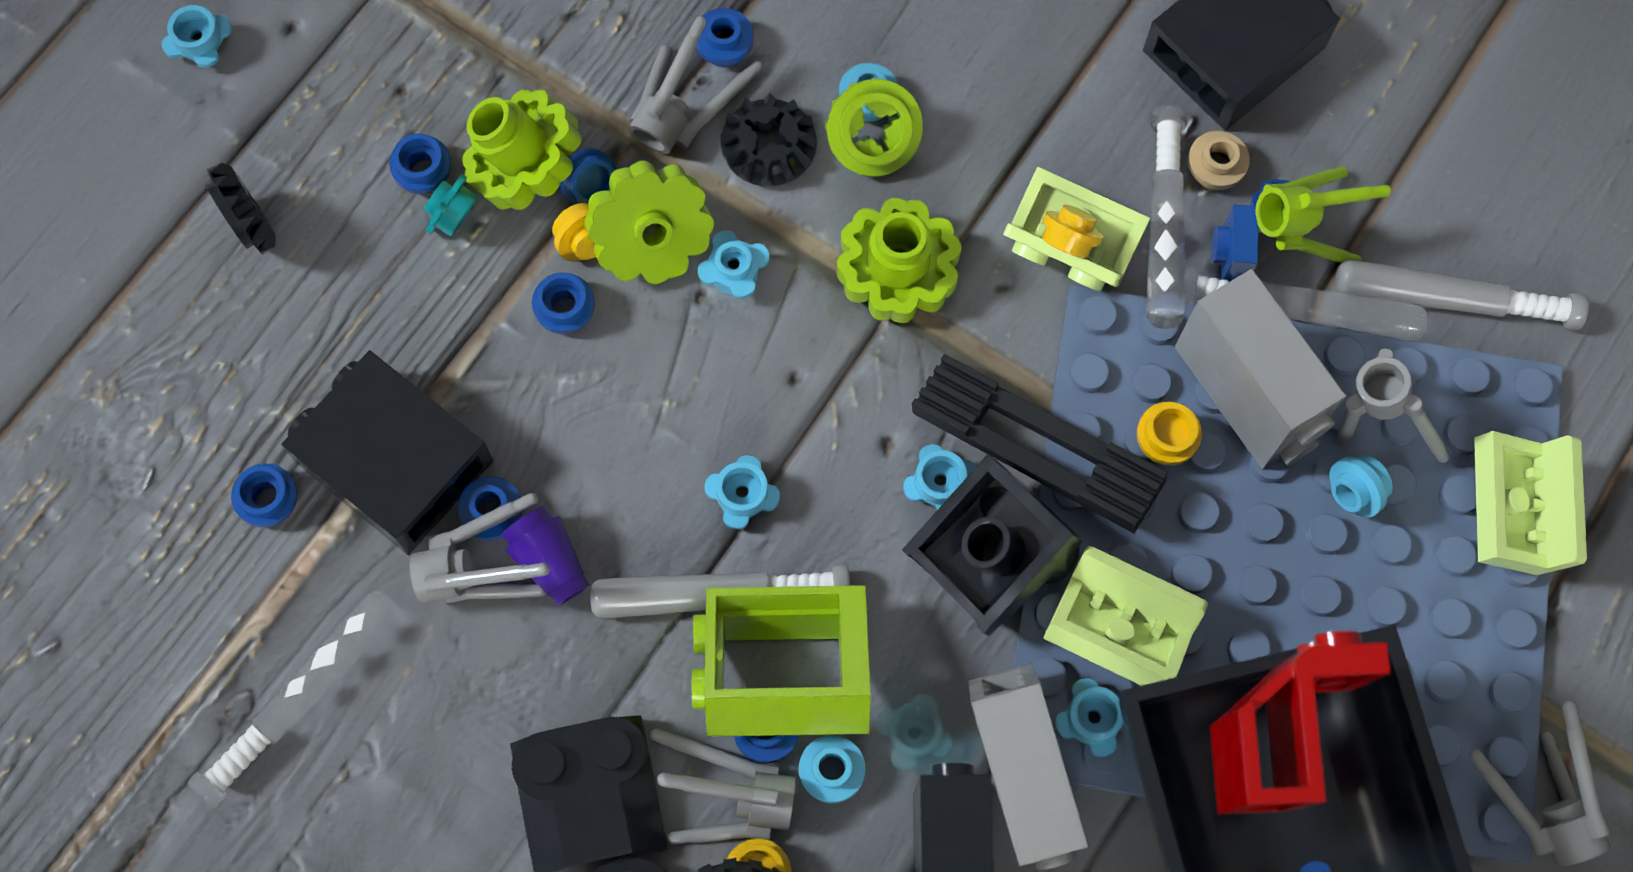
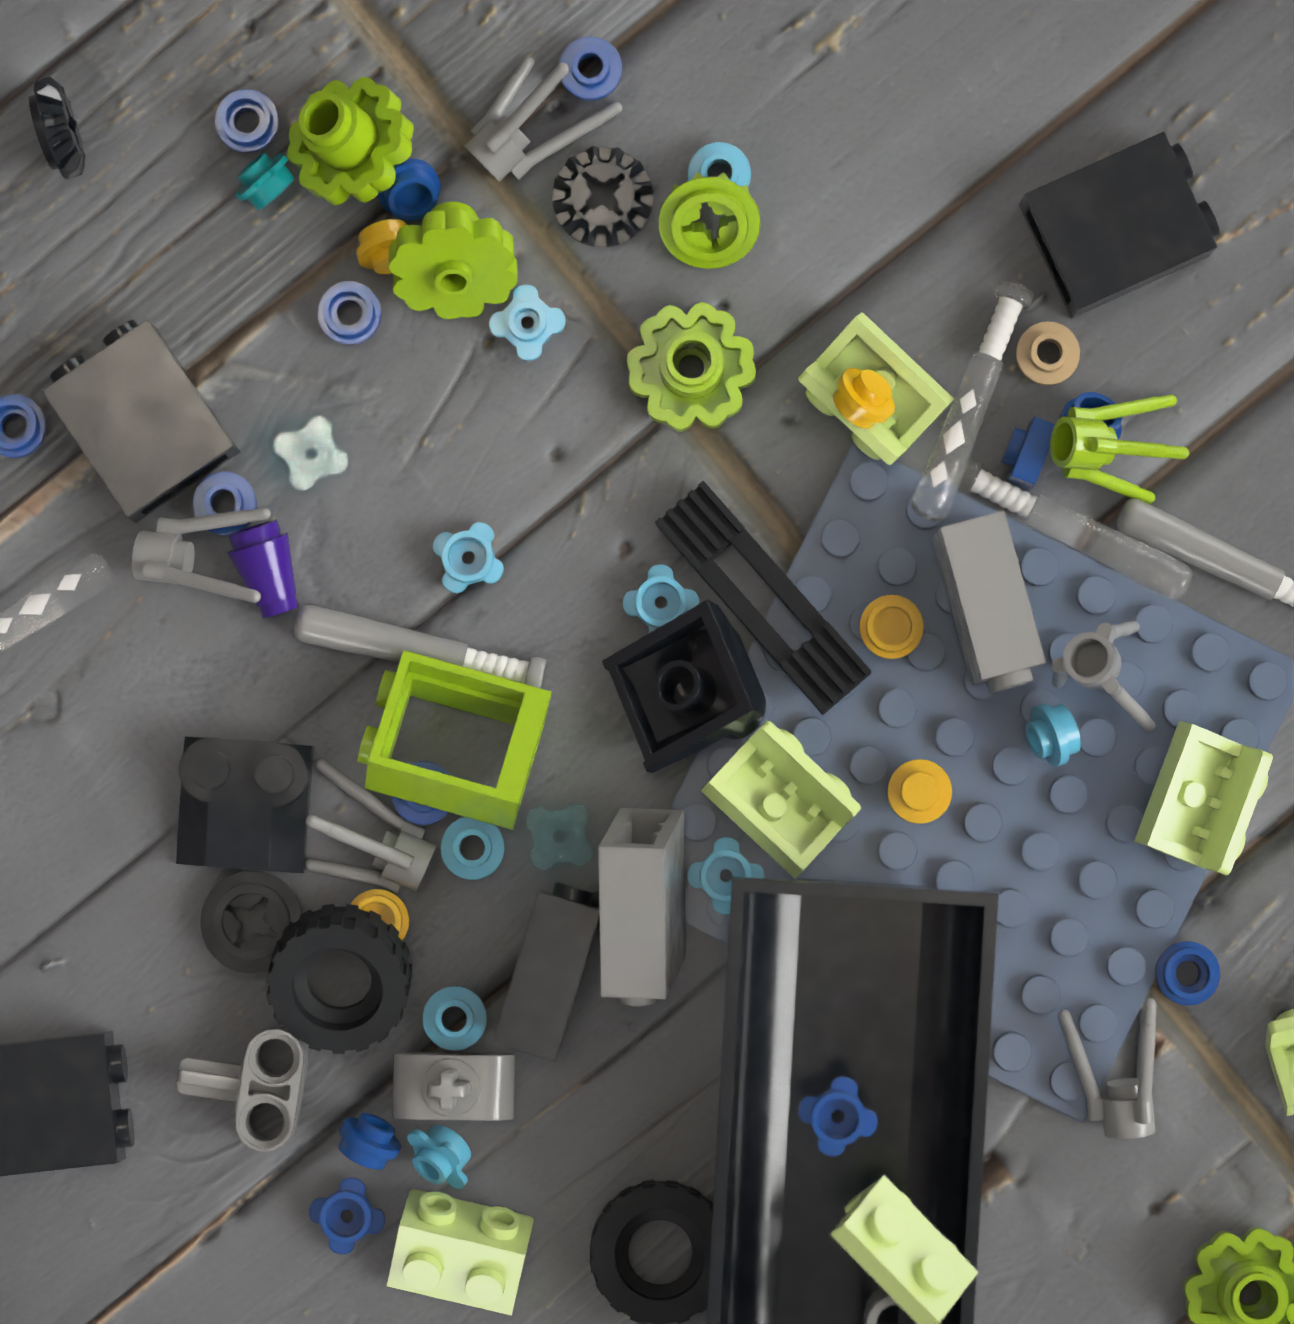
camera: 20 degrees right, 15 degrees up
red piece [1210,631,1390,814] -> none
none -> clear light blue plate [274,416,348,491]
none -> yellow plate [887,759,952,824]
none -> blue plate [1155,941,1220,1005]

